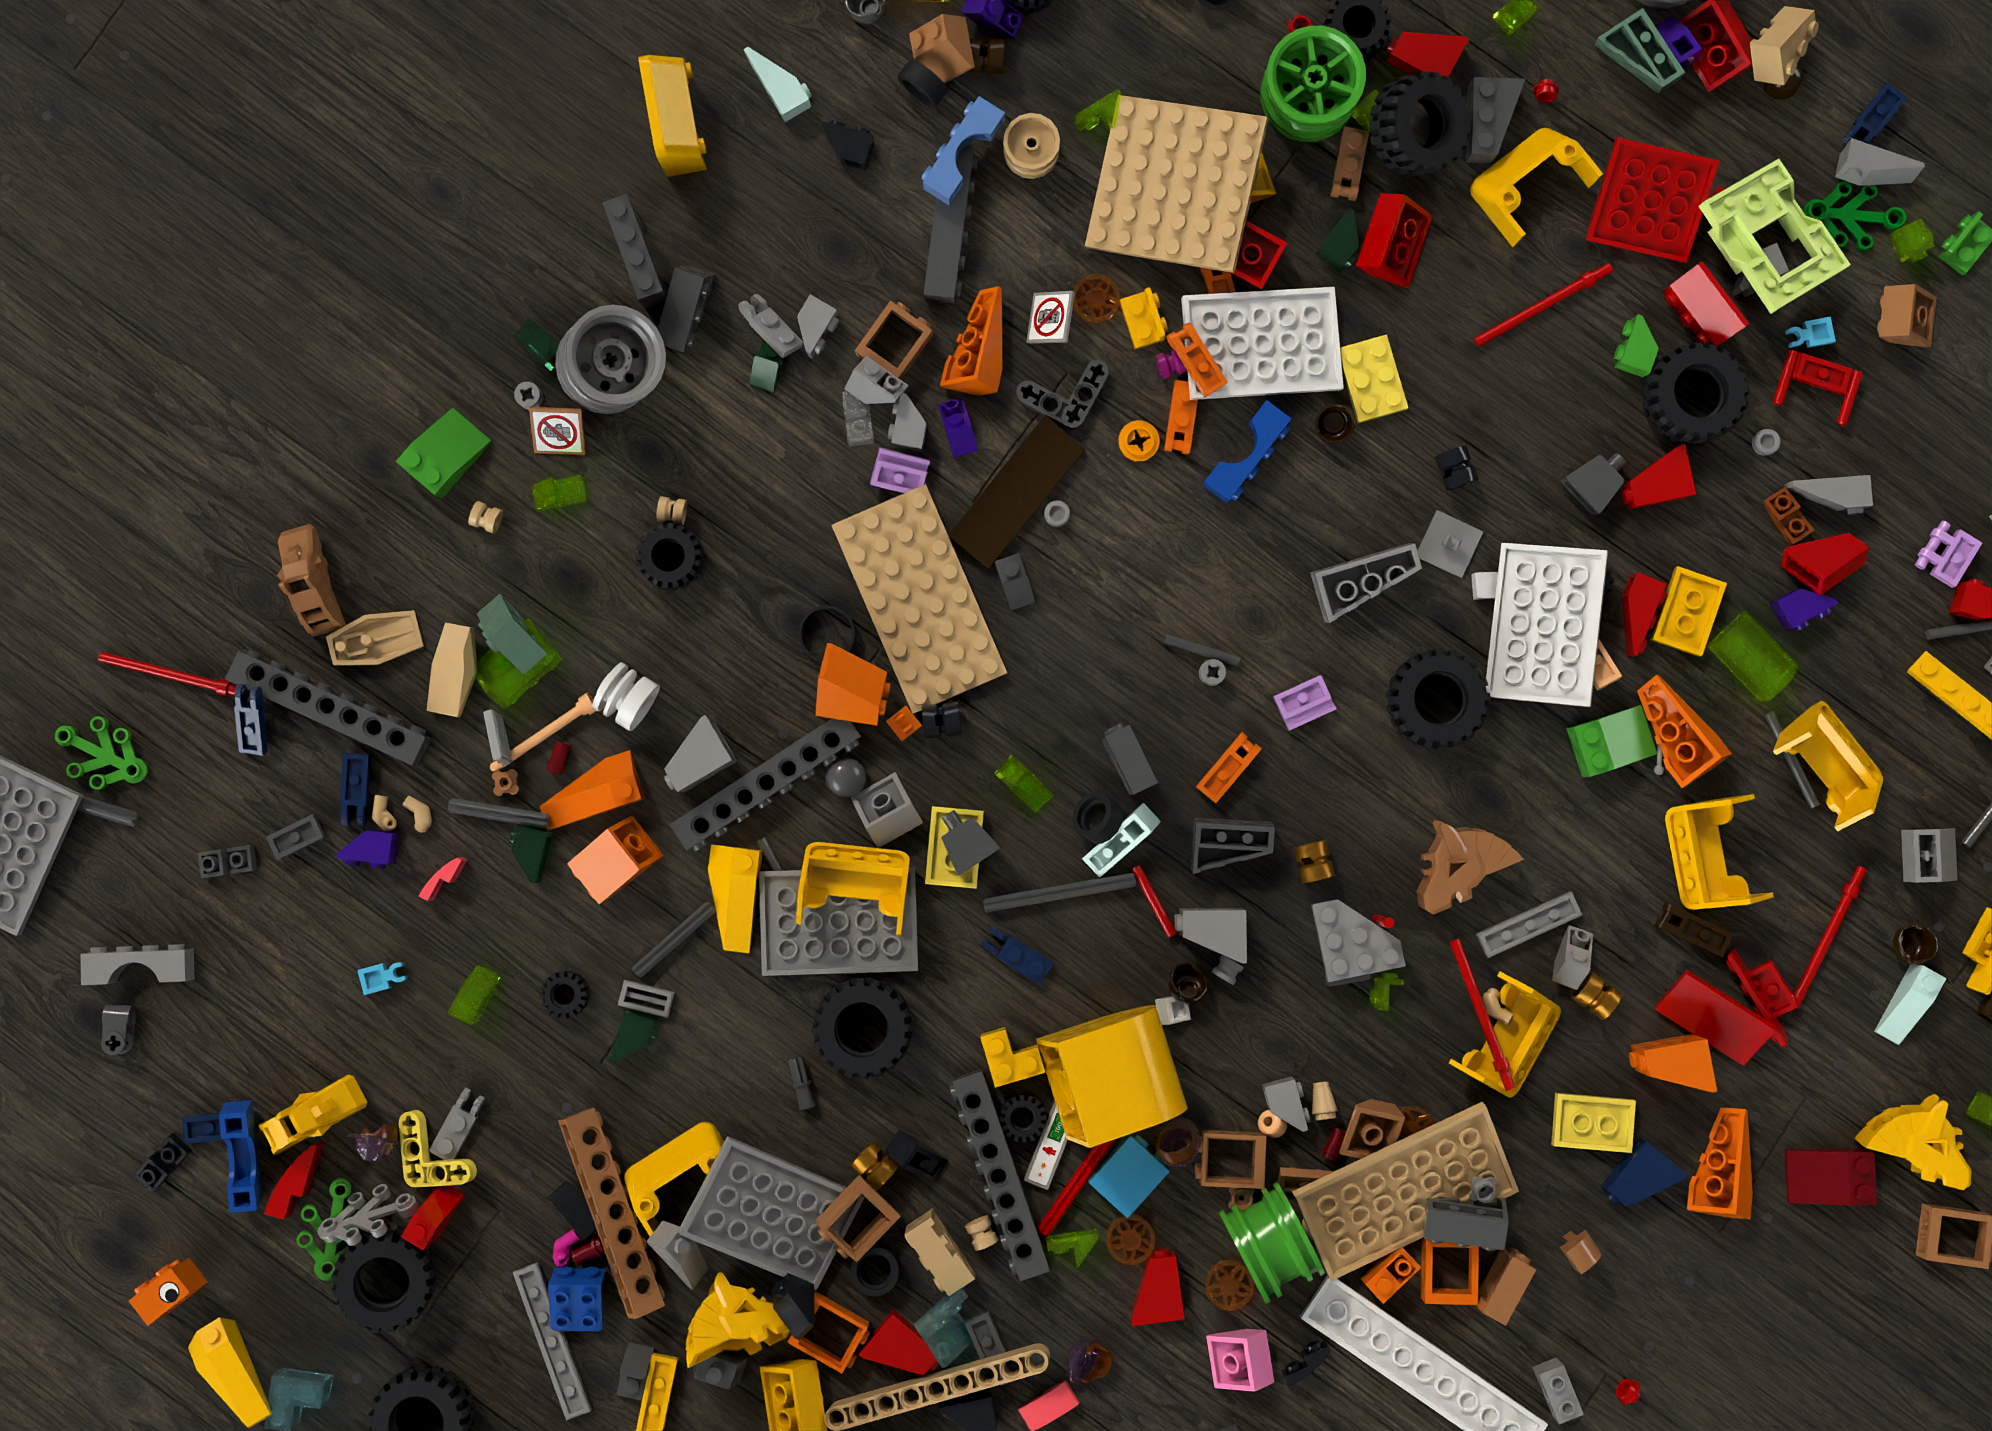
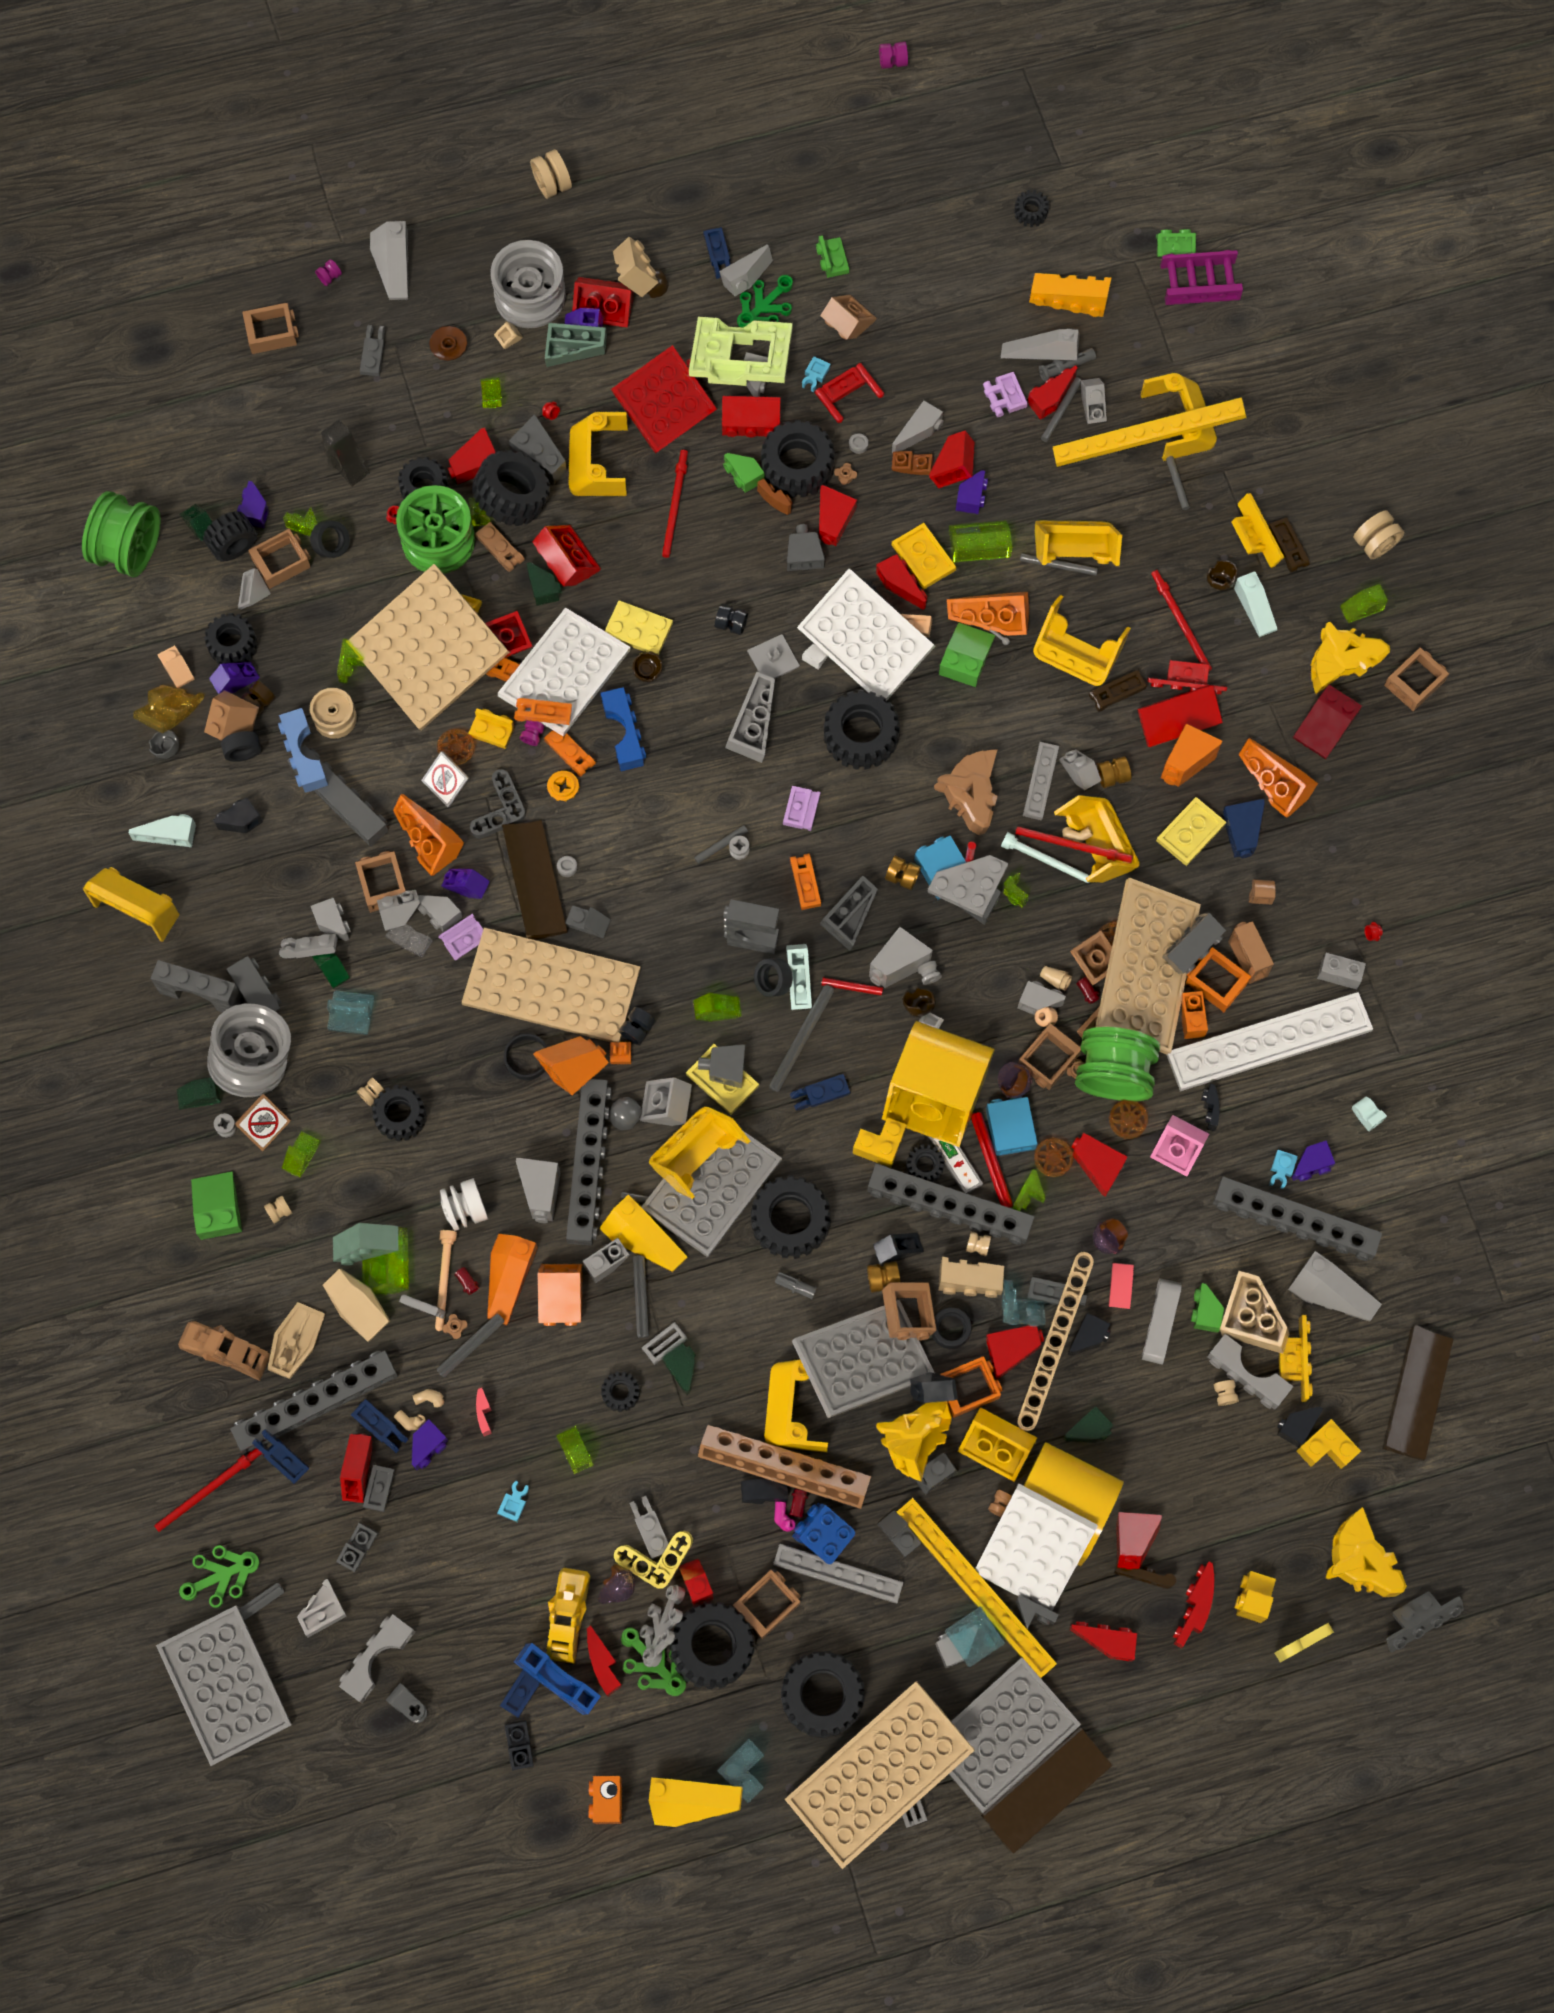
camera: 60 degrees left, 15 degrees down
clear green slope [509,825,553,883] -> none
light grey slope [647,1221,709,1290] -> none
light grey plate [1469,1176,1496,1203] -> none
clear neon green brick [1889,218,1935,263] -> none
light grey slope [1901,828,1957,883] -> none
none -> light grey wing [297,1579,347,1638]
none -> clear light blue bracket [327,991,374,1035]
none -> red slope [340,1434,372,1503]
none -> light grey slope [583,1238,630,1283]
none -> medium nougat window [733,1570,801,1640]
none -> dark orange slope [757,479,792,515]
none -> medium nougat plate [834,463,857,484]
none -> dark azure brick [914,836,966,900]
none -> light aqua piece [1001,832,1090,883]

